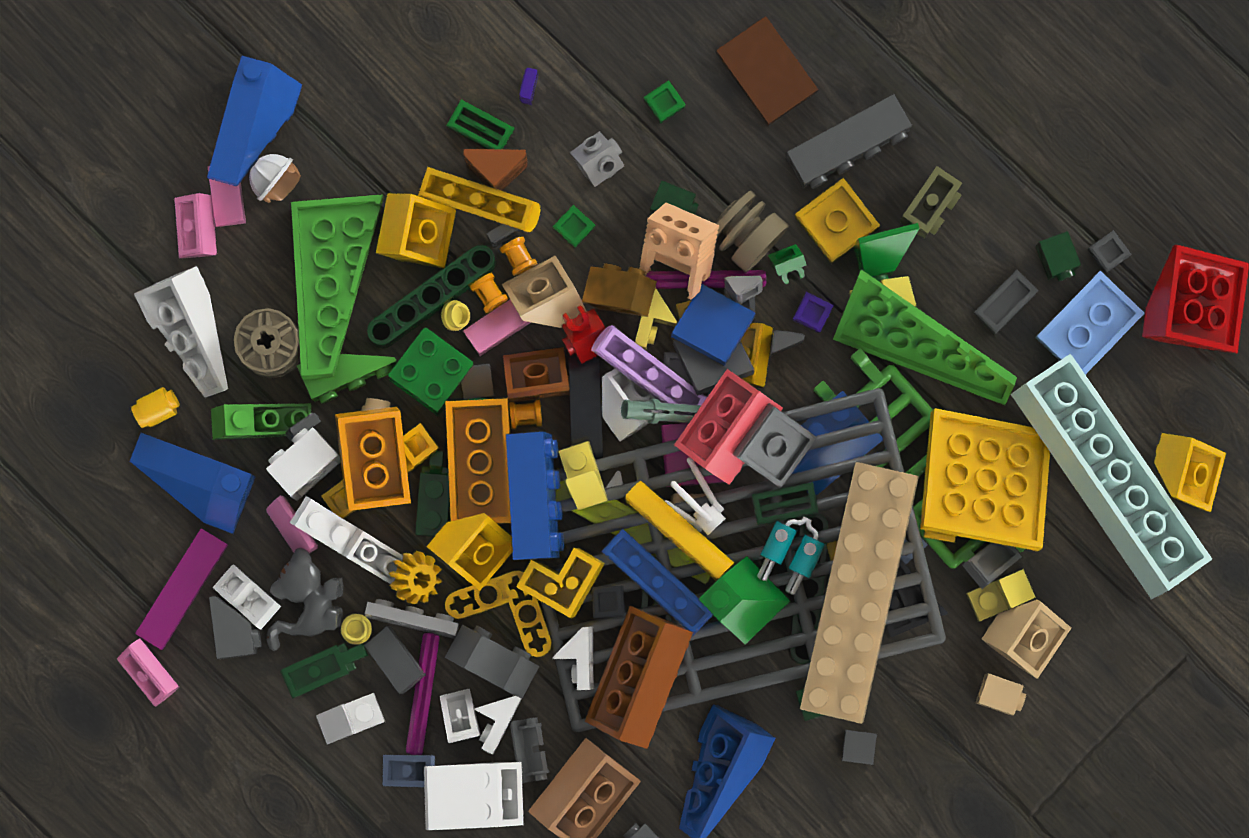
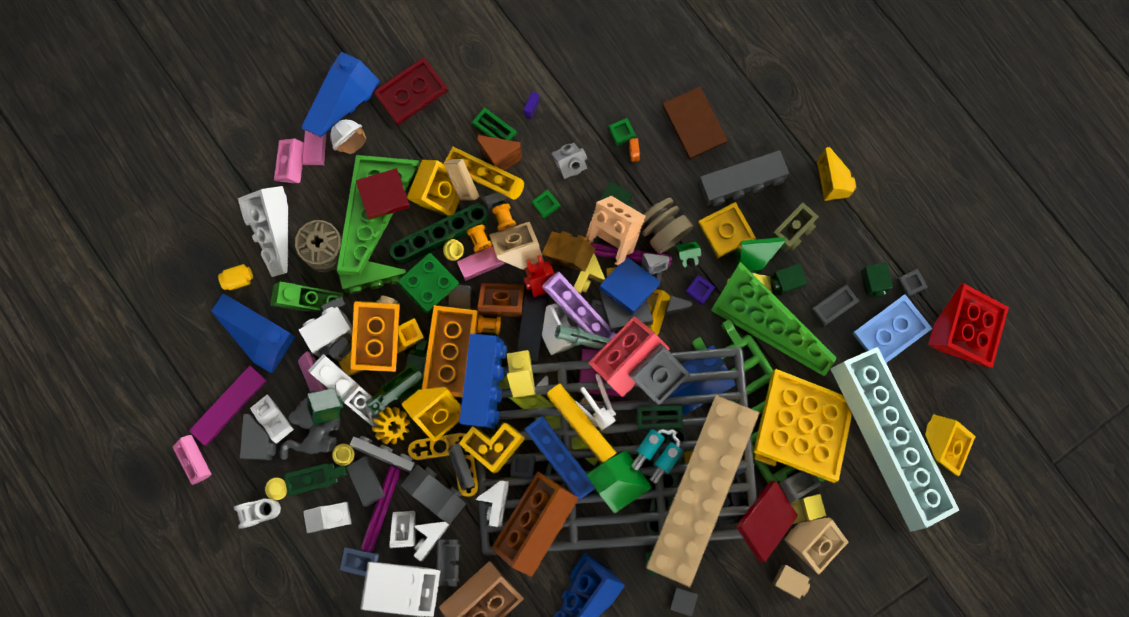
camera: 10 degrees right, 5 degrees down
none -> white piece [234,499,281,529]
none -> light yellow plate [265,478,287,500]
none -> brick [307,388,343,425]
none -> dark grey tile [328,336,352,362]
none -> dark red tile [356,168,410,220]
none -> dark green hinge [366,364,423,414]
none -> dark red tile [373,57,448,126]
none -> tan tile [444,159,480,201]
none -> dark grey tile [448,443,475,491]
none -> orange tile [628,138,640,162]
none -> dark red tile [736,481,798,562]
none -> dark green brick [771,264,808,296]
none -> yellow slope [817,147,856,201]

